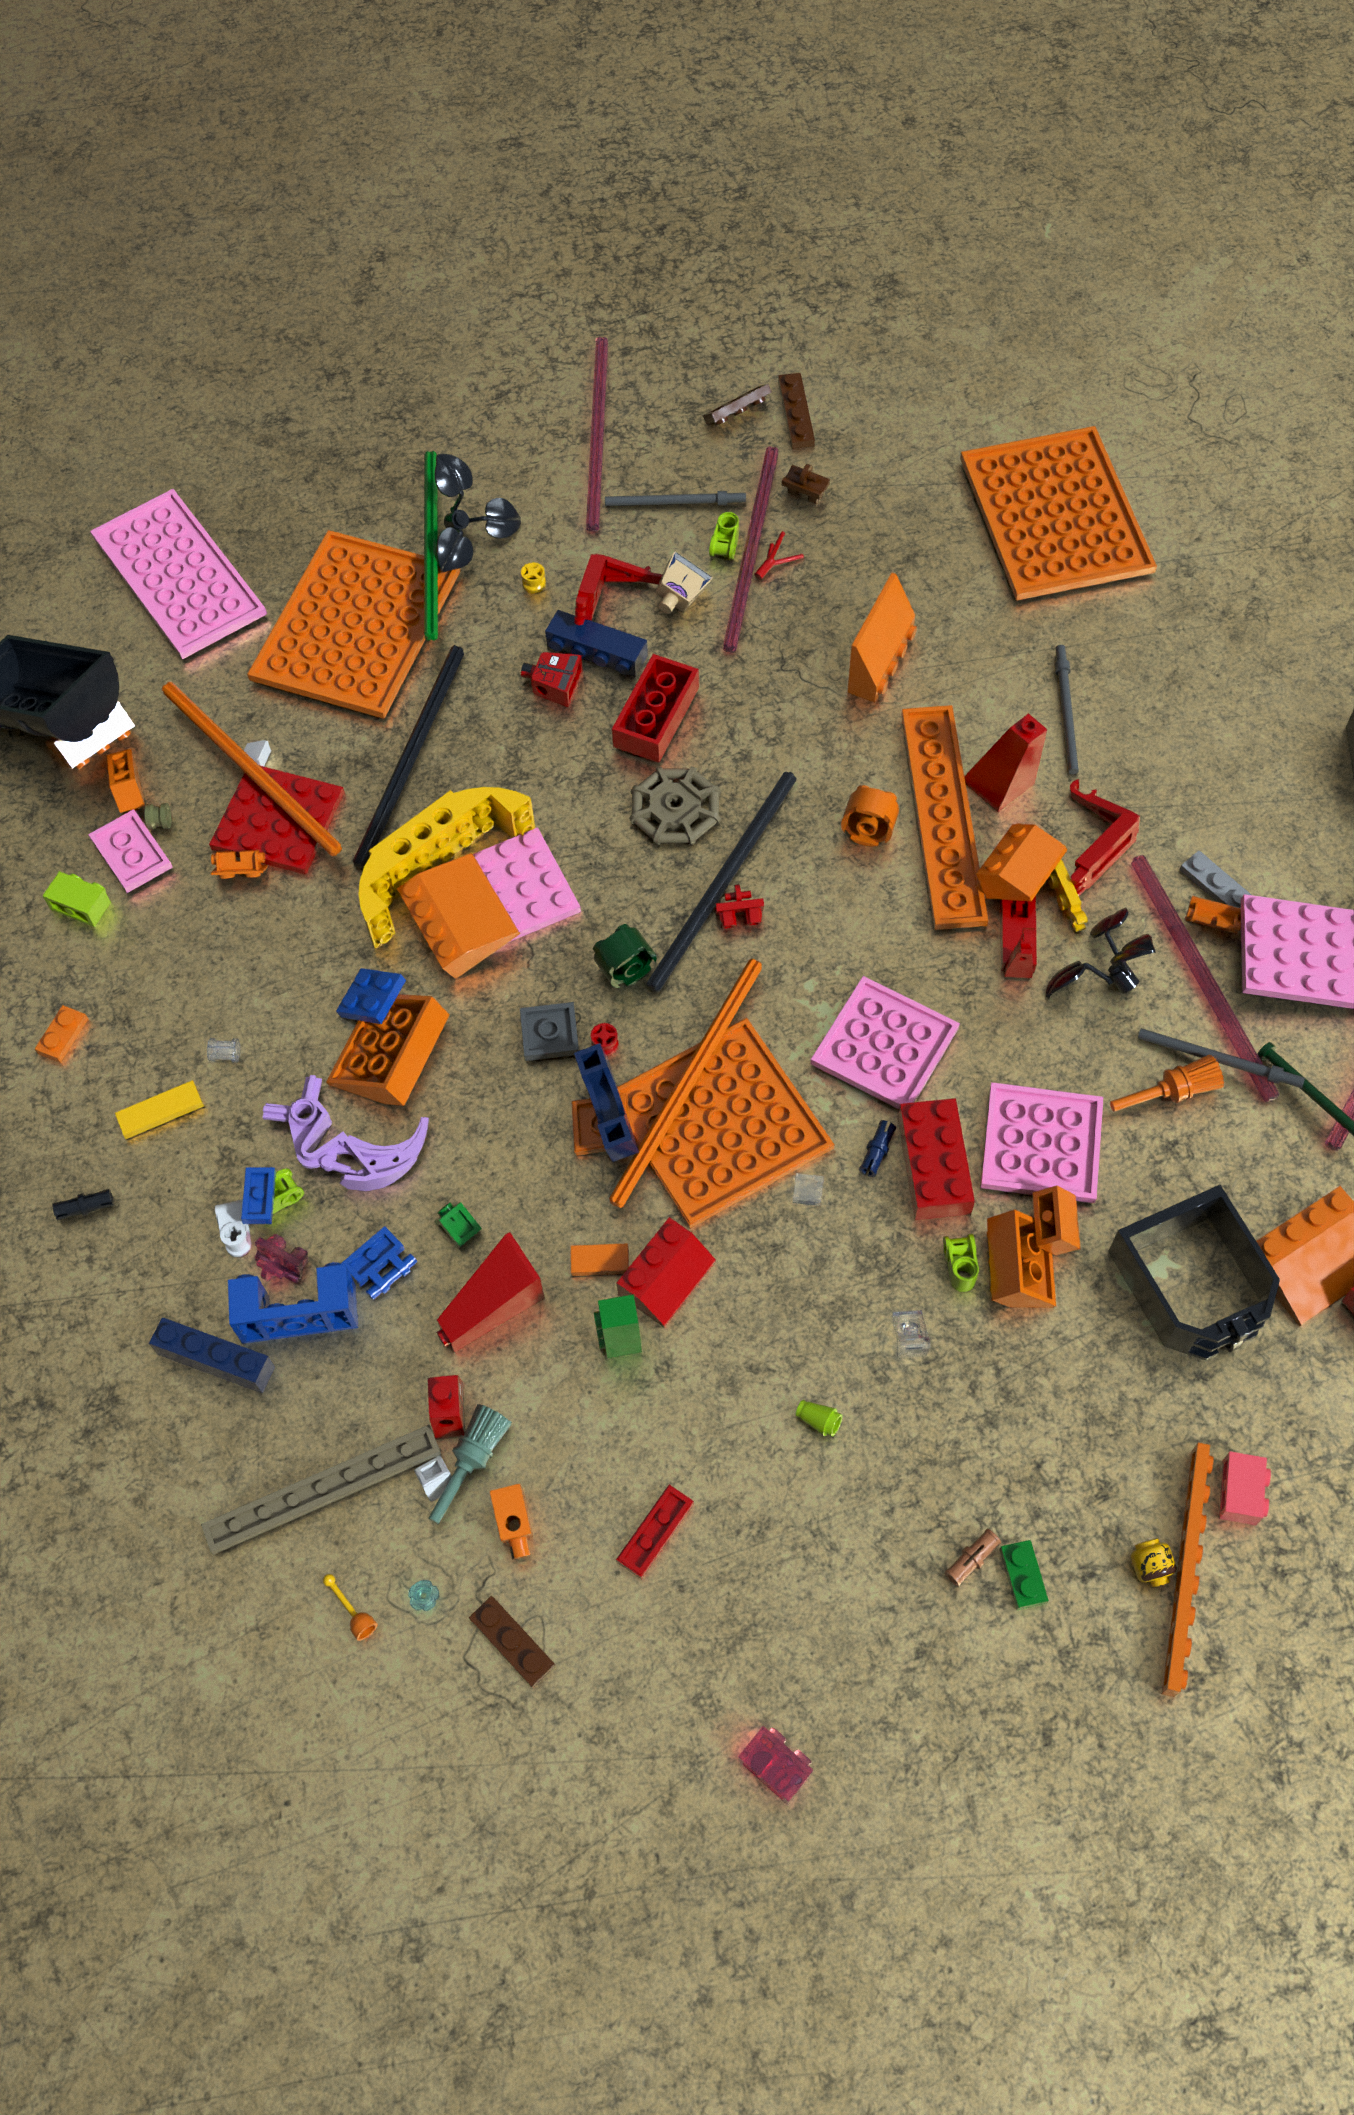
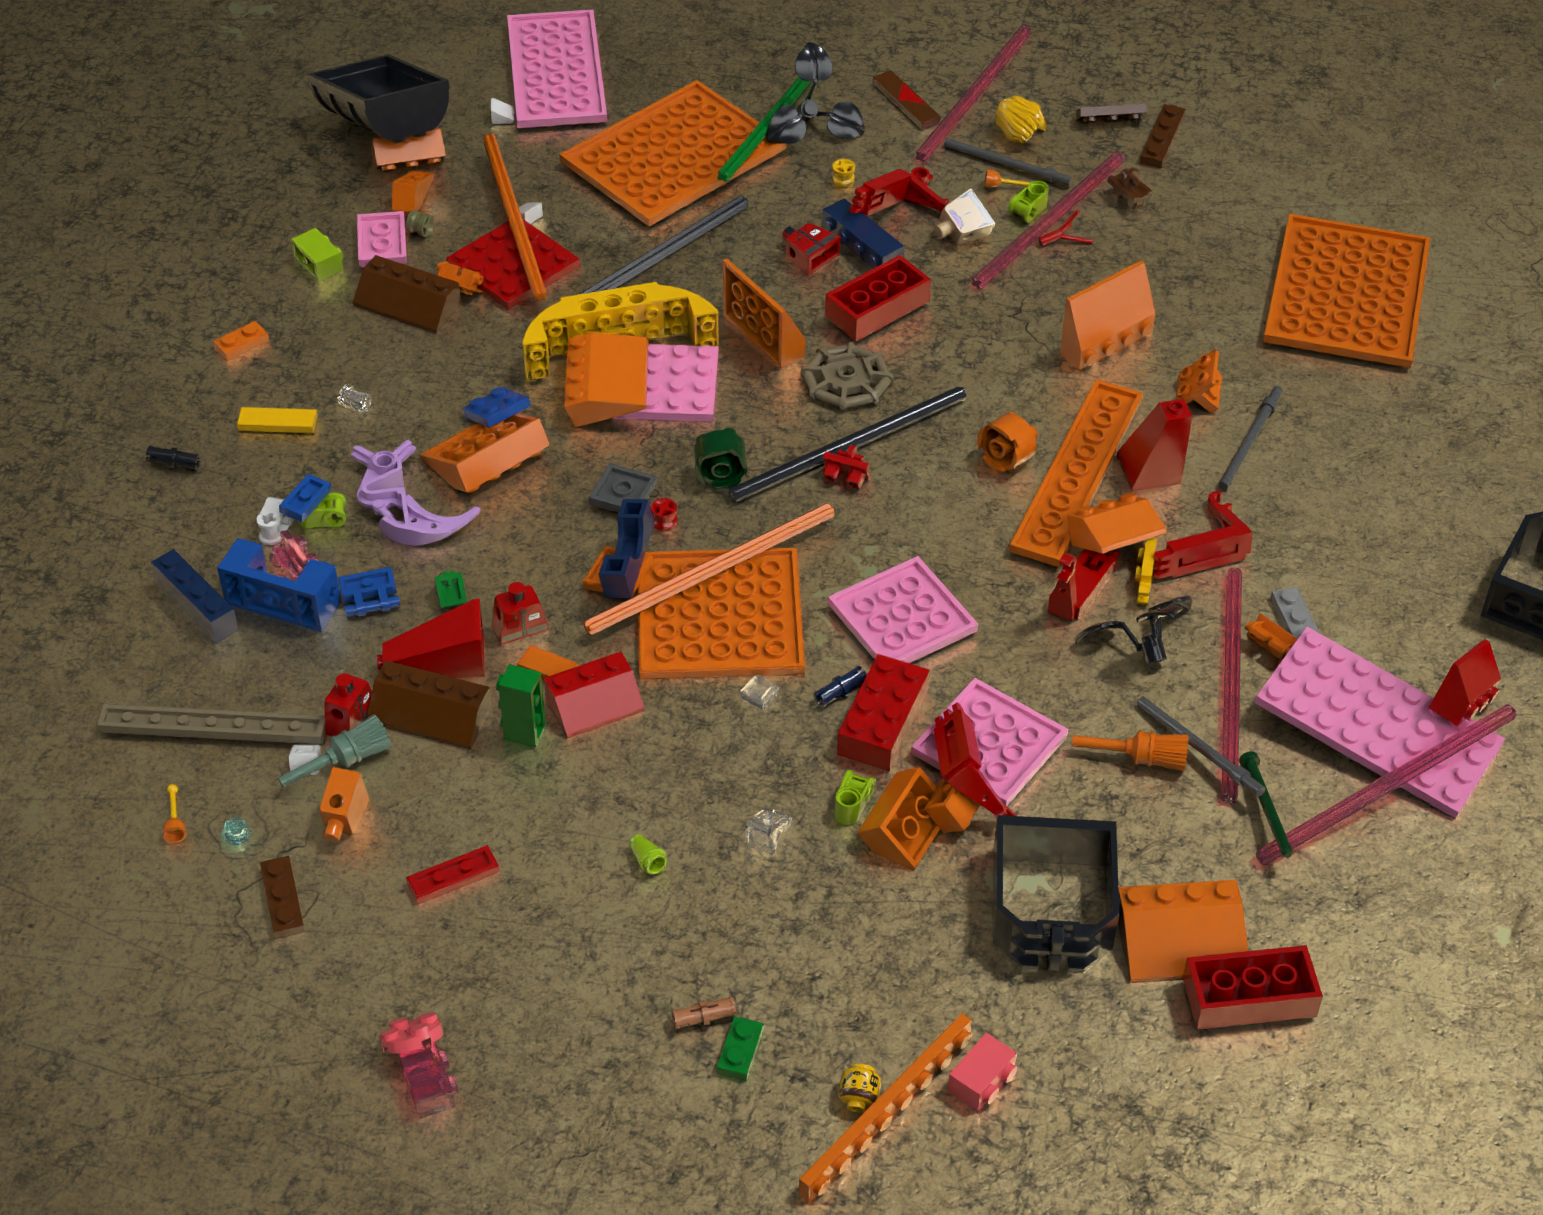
camera: 25 degrees right, 15 degrees down
none -> reddish brown slope [353,255,461,334]
none -> reddish brown slope [366,661,492,750]
none -> coral plate [379,1012,443,1054]
none -> white slope [491,98,515,124]
none -> red torso [491,582,549,645]
none -> orange slope [723,258,806,369]
none -> reddish brown tile [872,70,941,130]
none -> red plate [911,167,933,187]
none -> red hinge [933,702,1017,820]
none -> orange hinge [984,169,1031,189]
none -> yellow hair [995,96,1046,143]
none -> orange bracket [1176,349,1222,413]

